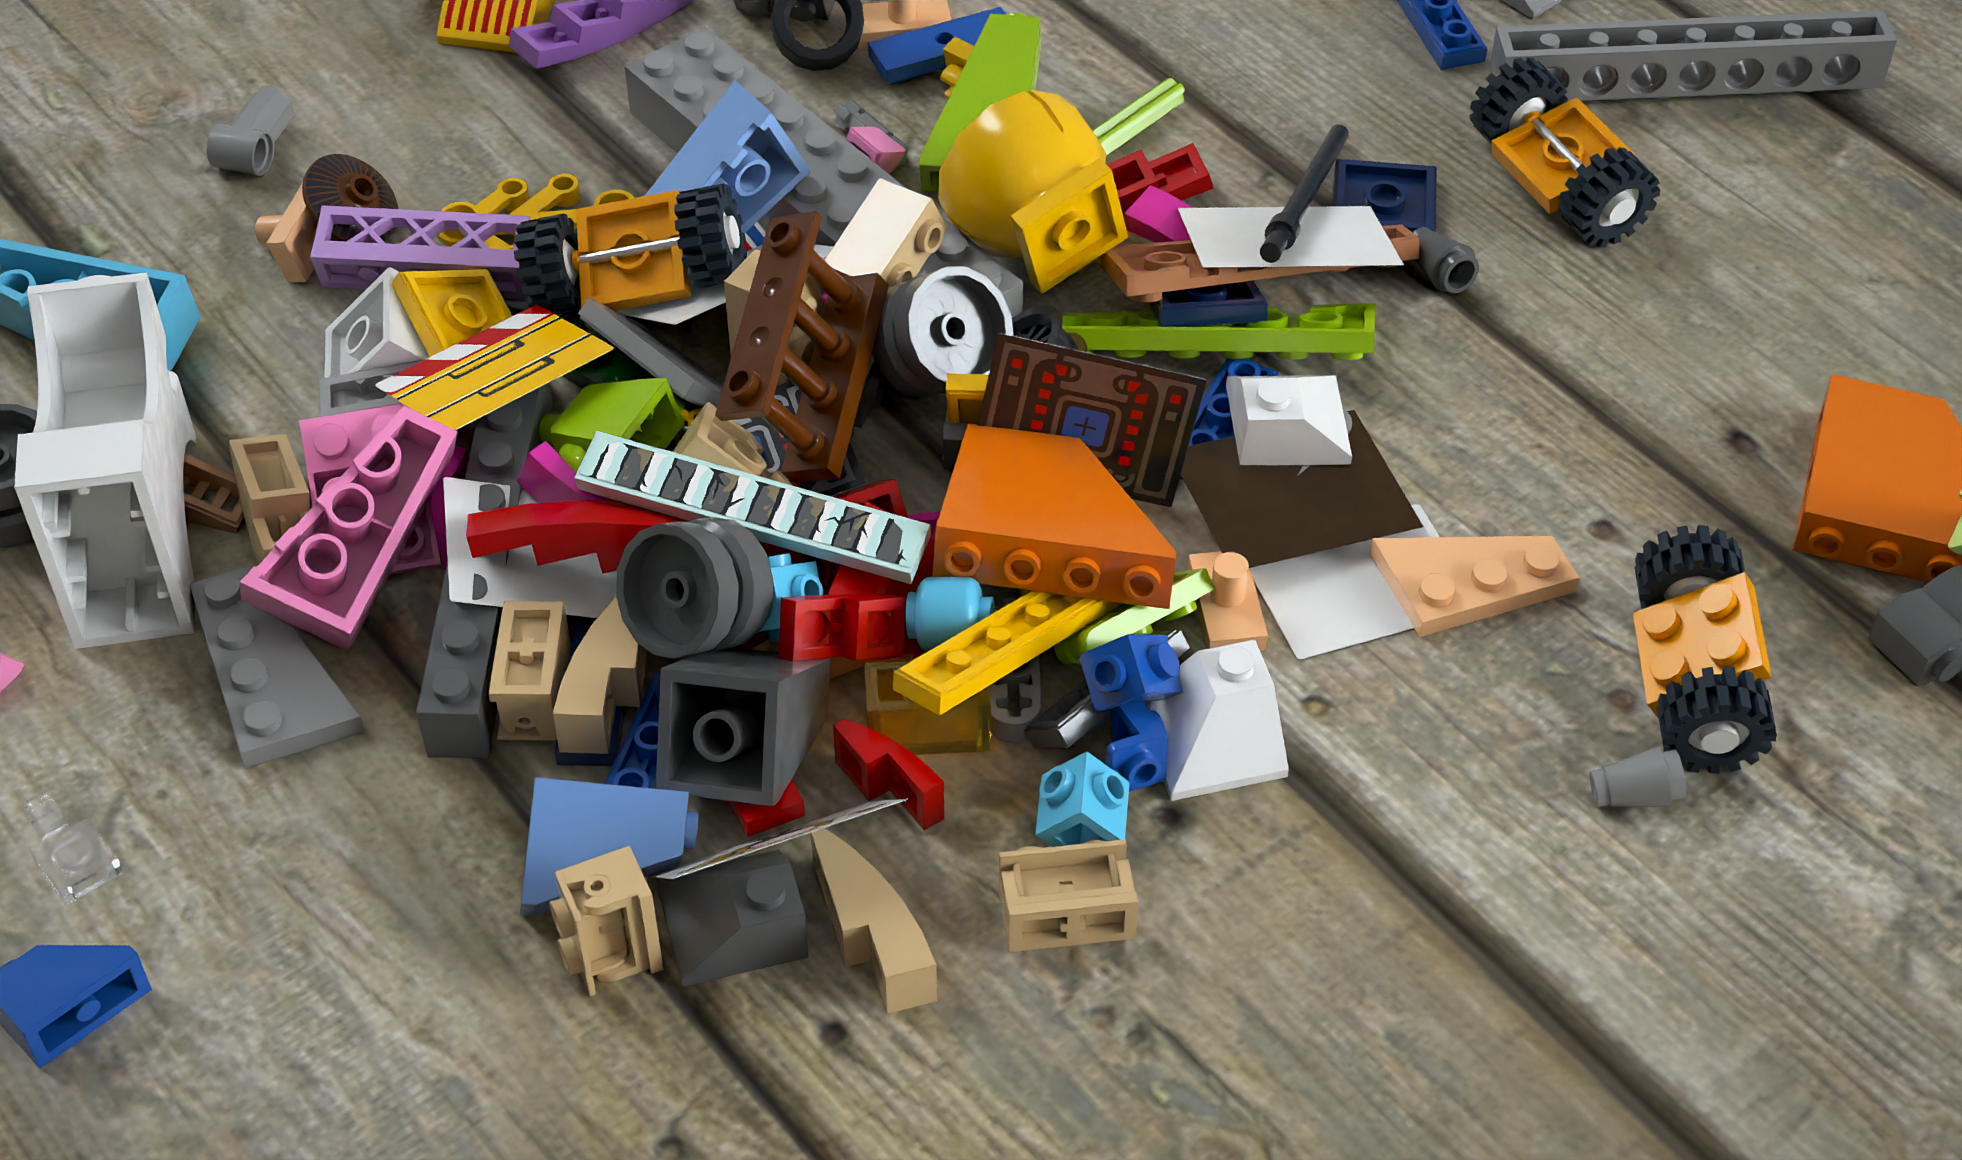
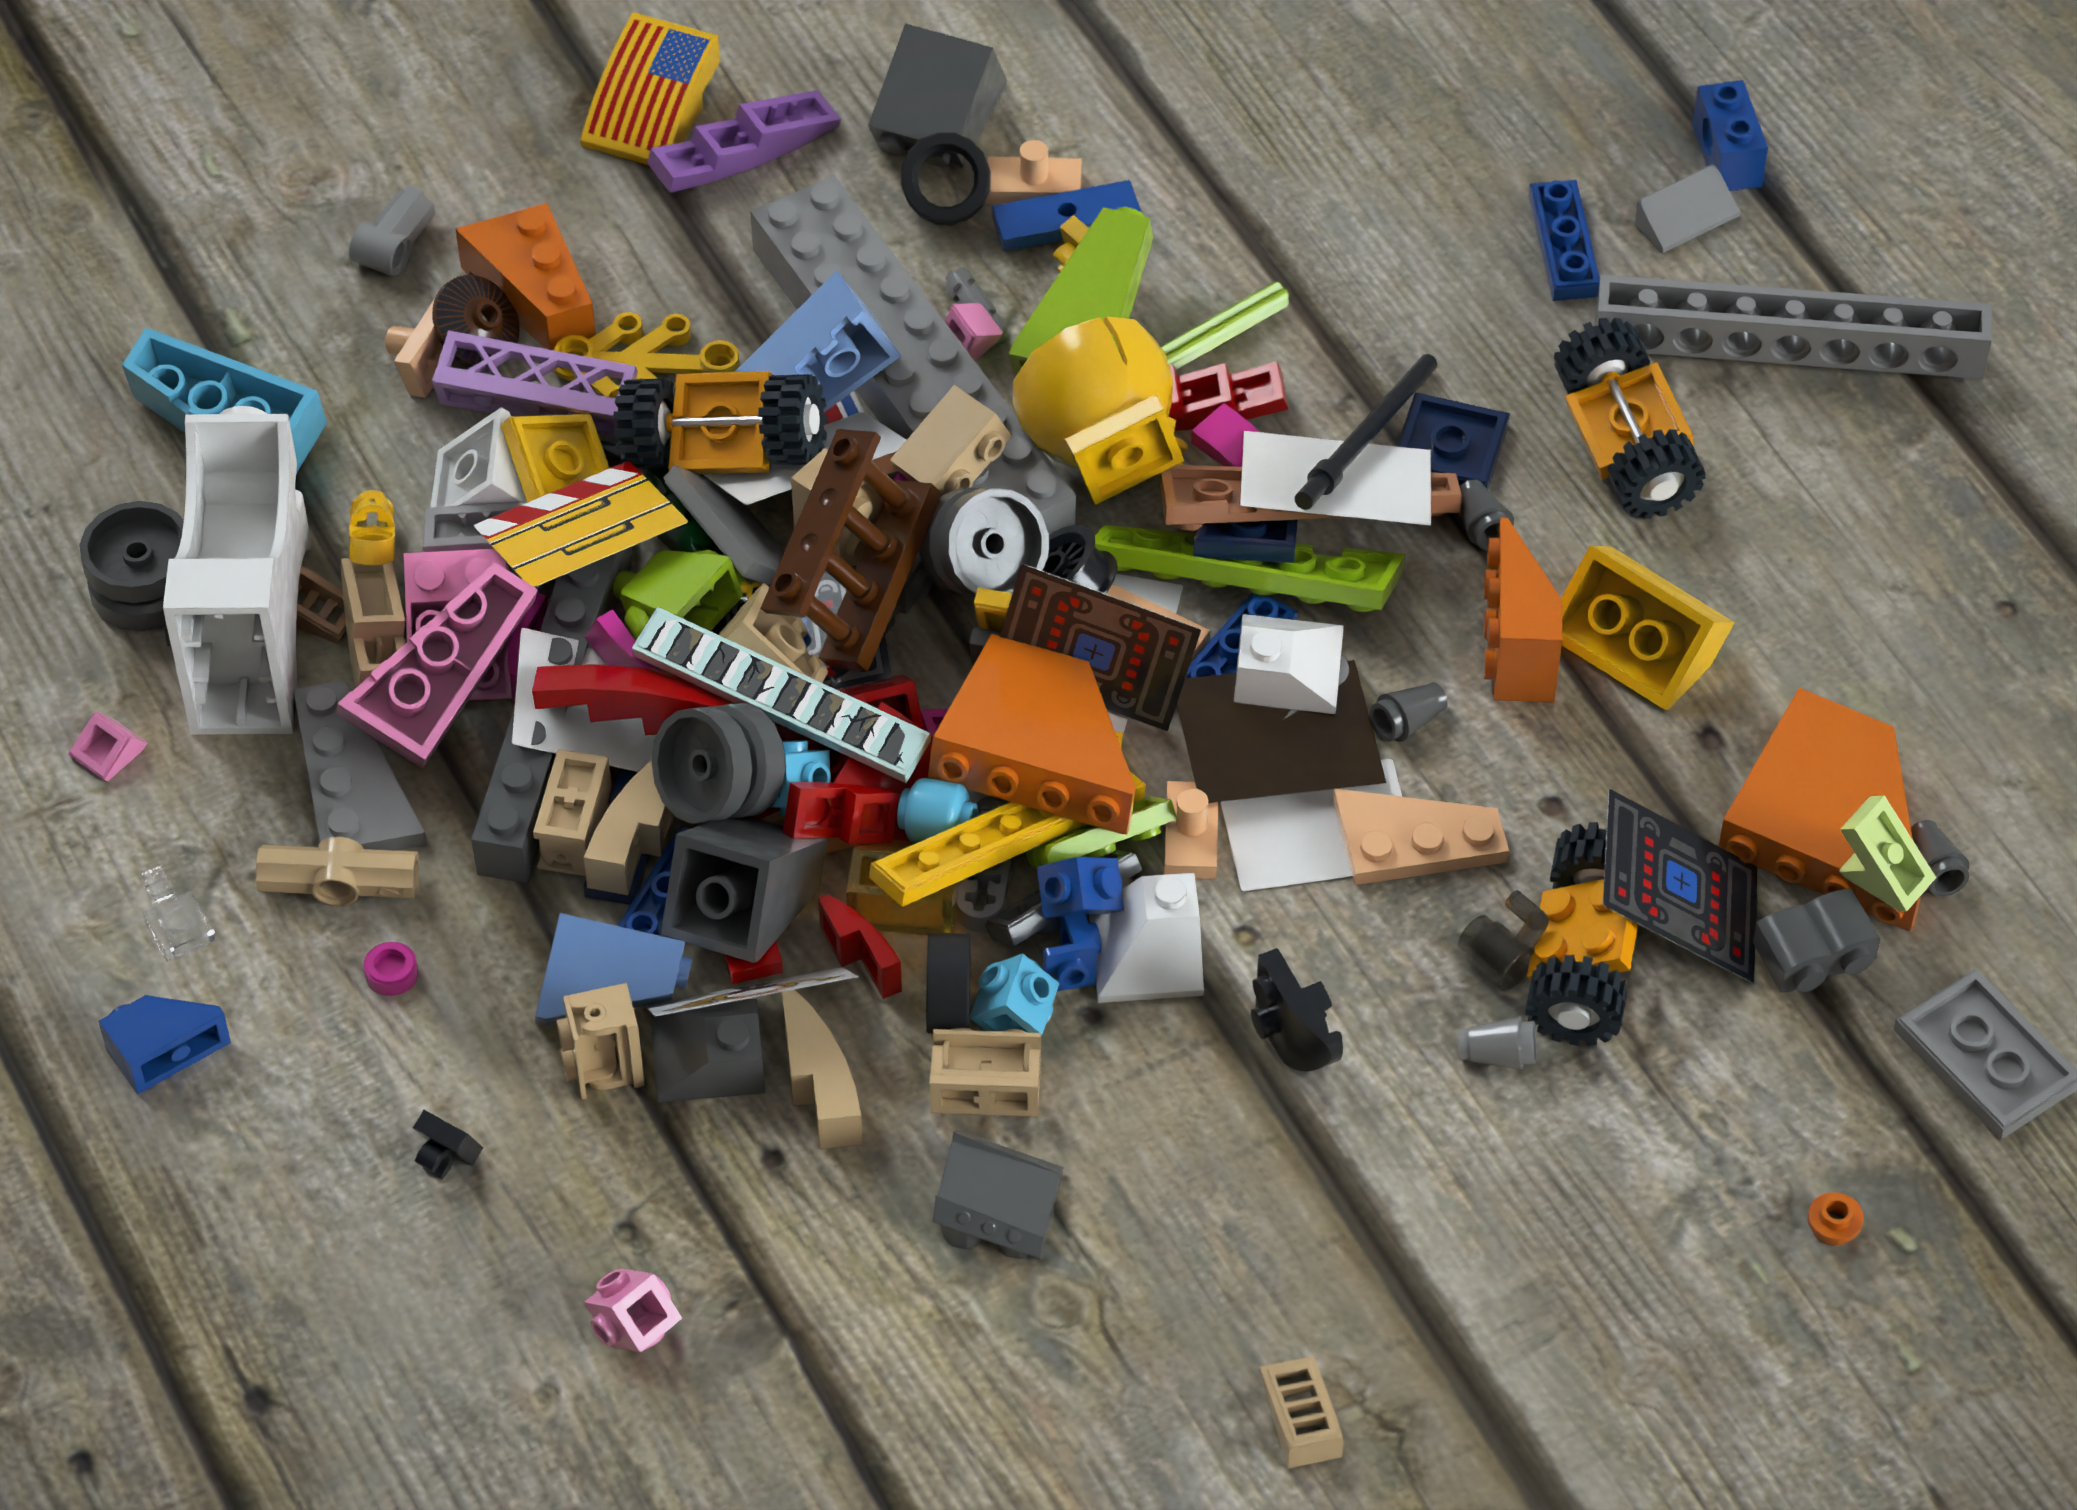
camera: 10 degrees right, 5 degrees up
none -> tan piece [256,837,420,906]
none -> yellow connector [349,490,395,565]
none -> dark pink tile [363,942,418,996]
none -> black tile [413,1110,484,1179]
none -> orange wedge [455,203,596,350]
none -> black tyre [926,933,971,1033]
none -> dark grey slope [933,1130,1064,1259]
none -> black slope [1251,948,1343,1071]
none -> dark grey cone [1369,682,1447,742]
none -> clear smoke piece [1458,890,1549,991]
none -> orange slope [1484,518,1562,703]
none -> yellow slope [1561,545,1735,710]
none -> black sticker [1603,789,1758,983]

